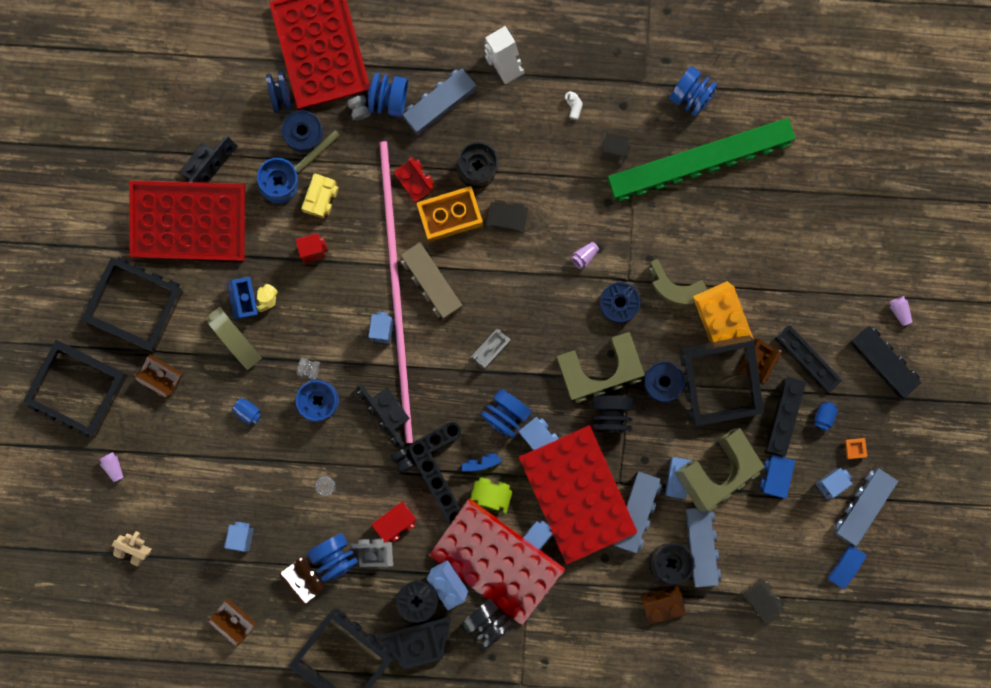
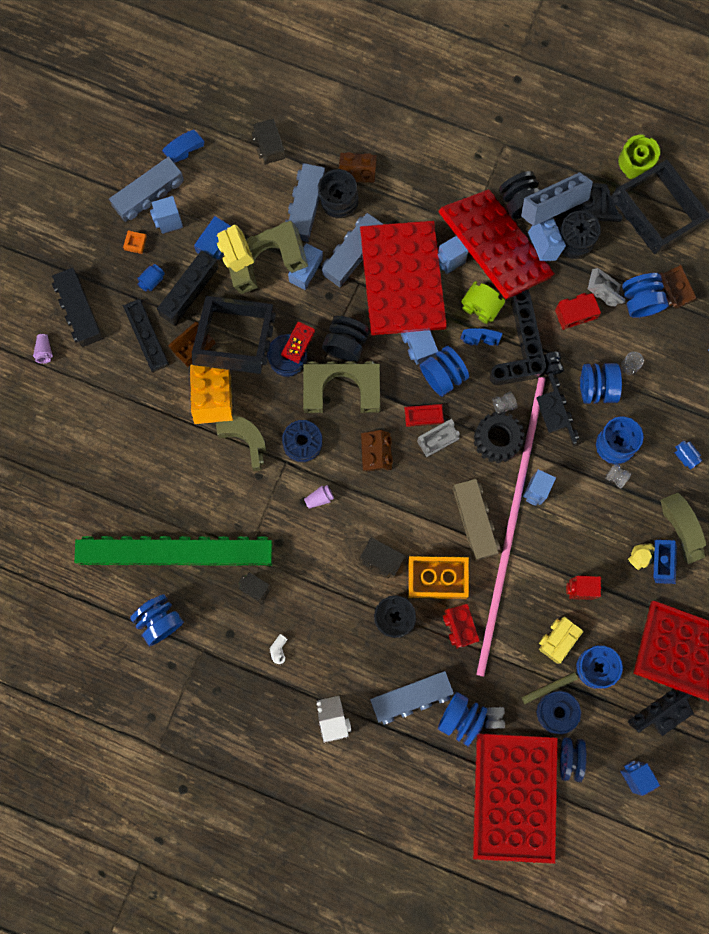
camera: 165 degrees left, 5 degrees down
none -> light yellow brick [217,225,254,272]
none -> red tile [281,322,315,364]
none -> reddish brown bracket [361,430,393,472]
none -> red tile [404,404,444,427]
none -> black tyre [474,412,524,463]
none -> clear wheel [492,391,517,414]
none -> sand blue brick [521,172,593,226]
none -> blue wheel [580,363,622,404]
none -> blue brick [621,760,660,796]

